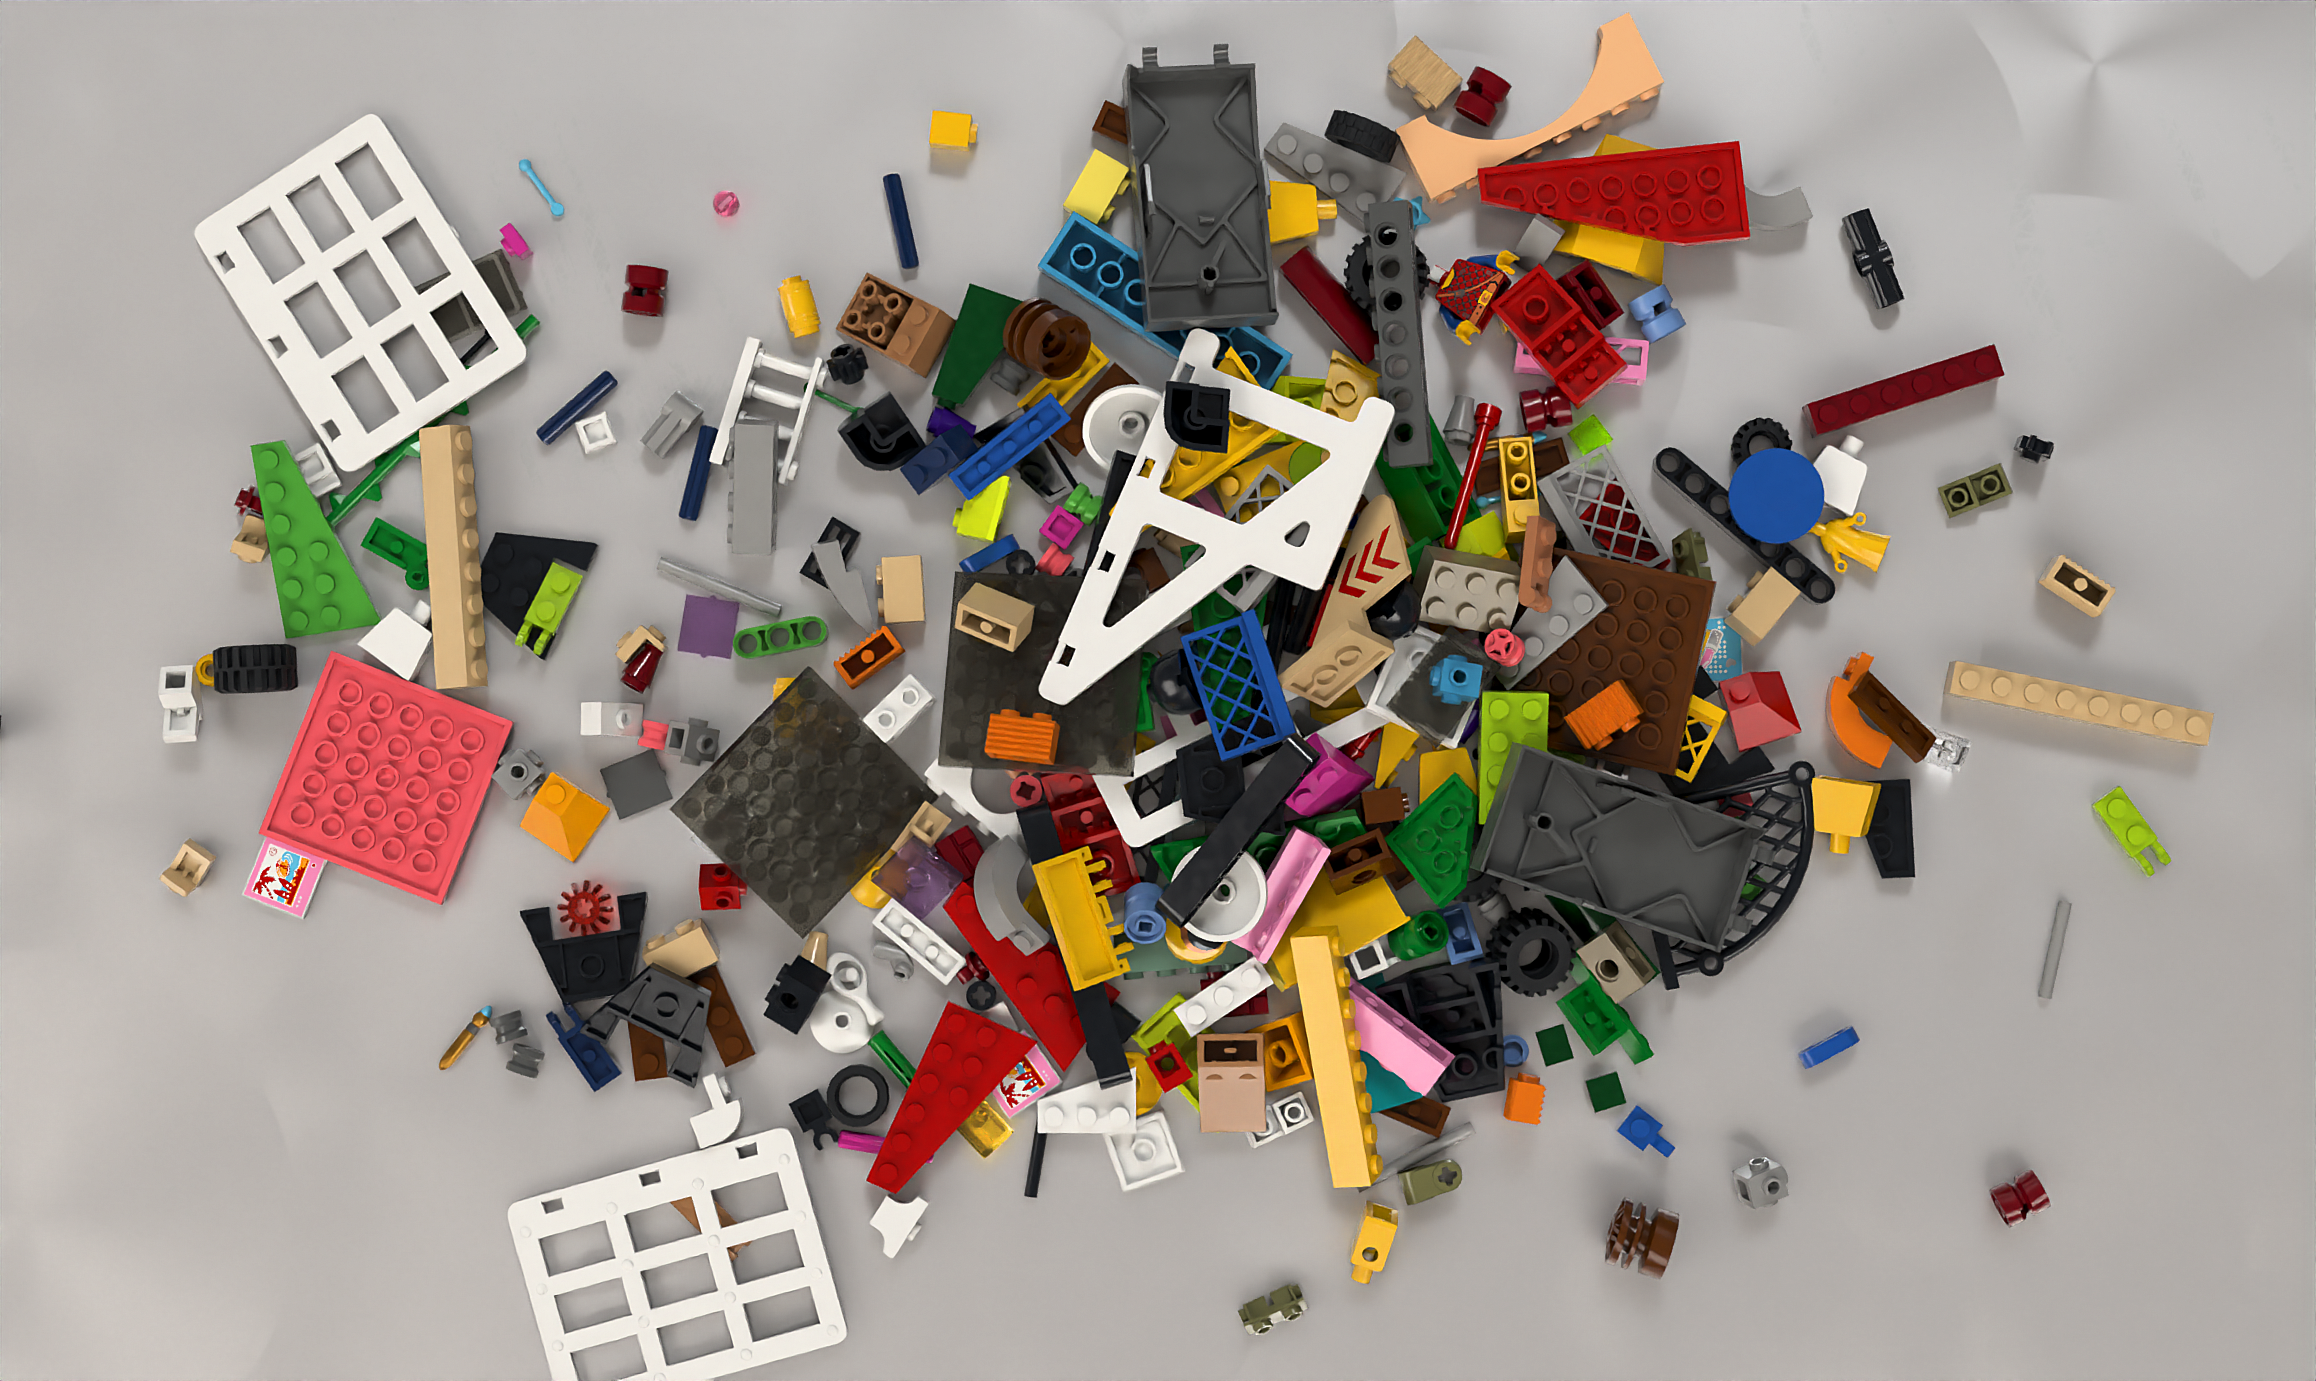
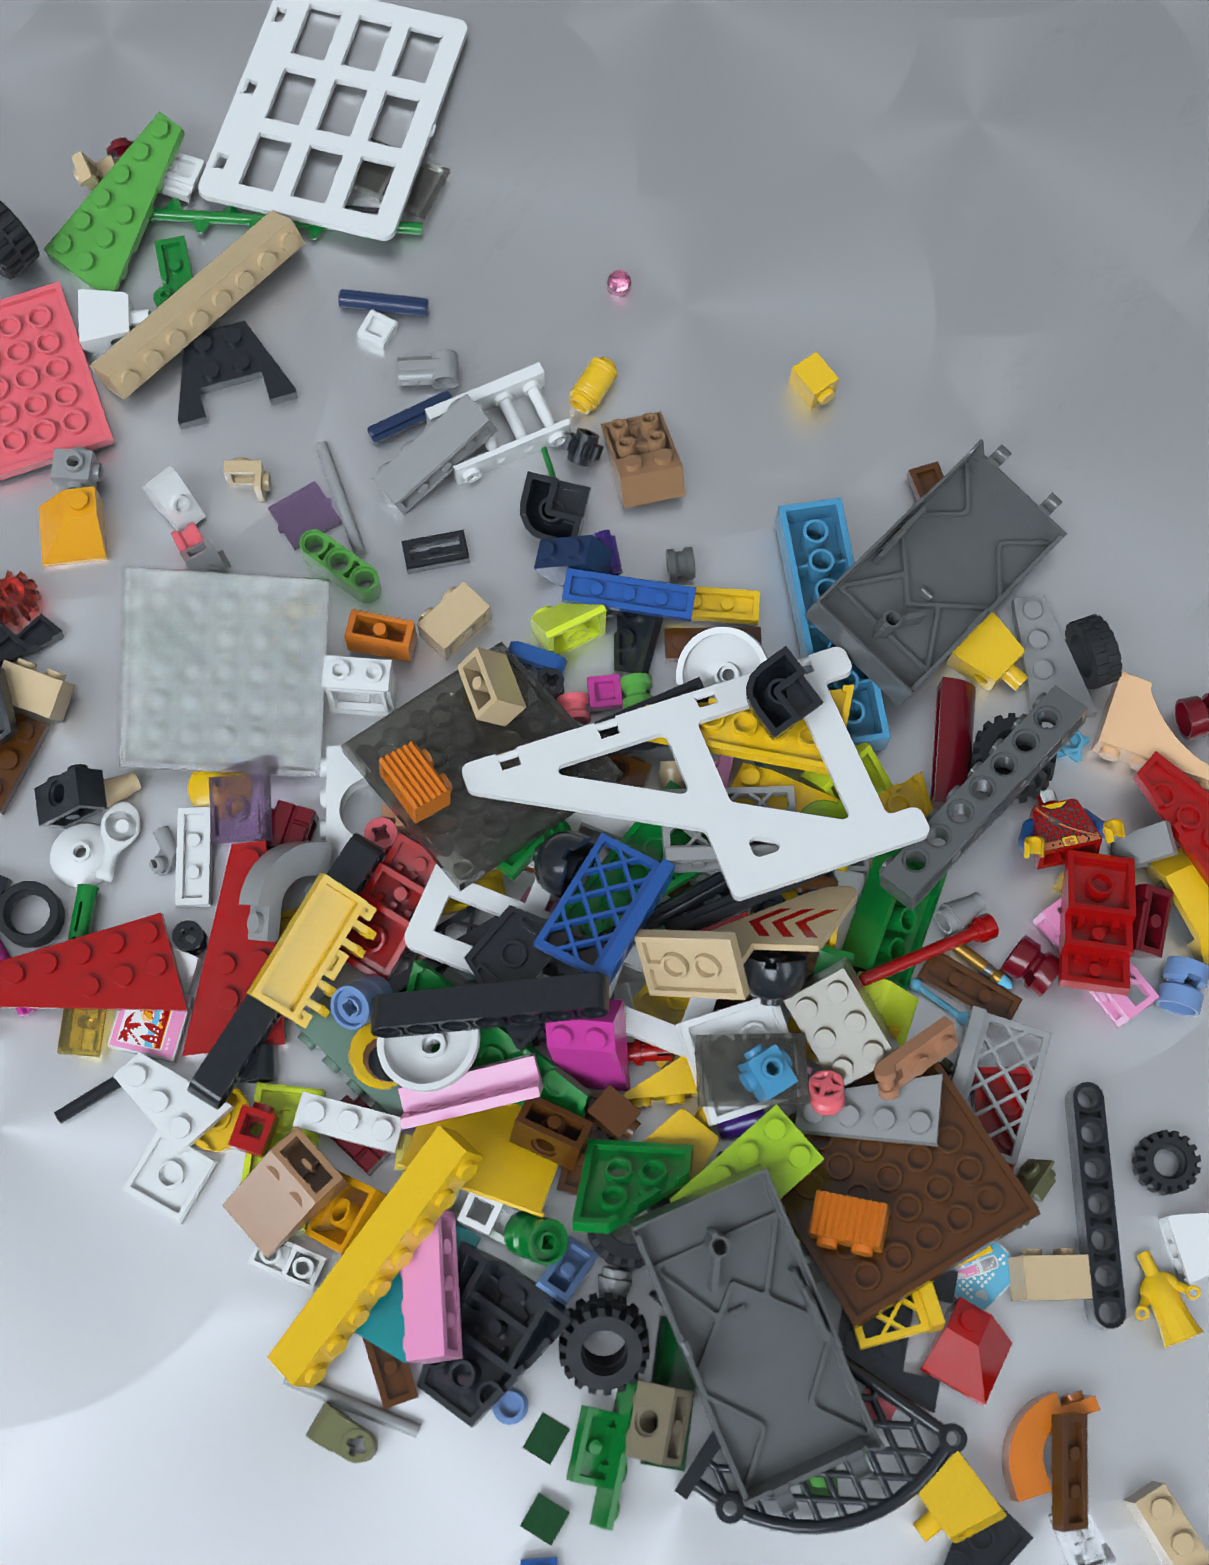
camera: 40 degrees right, 15 degrees down
dark pink plate [500,223,533,260] -> none
lime hinge [515,562,583,656] -> none
medium azure hinge [519,159,564,216] -> none
dark grey piece [600,749,673,820] -> none
dark red cone [620,643,663,694] -> none
dark red wheel [621,265,669,317] -> none
red brick [698,863,748,910] -> none
light grey slope [810,538,875,633] -> none
dark blue axle [883,173,919,269] -> none
tan hips [891,801,952,867] -> none
dark green slope [932,283,1023,410] -> none
dark red plate [956,951,990,985] -> none
reddish brown wheel [1003,297,1091,381] -> none
light yellow brick [1063,149,1131,227] -> none
olive hinge [1238,1284,1309,1335] -> none
yellow torso [1350,1201,1398,1284] -> none
tan brick [1388,36,1463,112] -> none
yellow slope [1498,437,1540,544] -> none
orange brick [1503,1072,1546,1125] -> none
clear neon green plate [1567,414,1613,456] -> none
blue piece [1728,448,1824,544] -> none

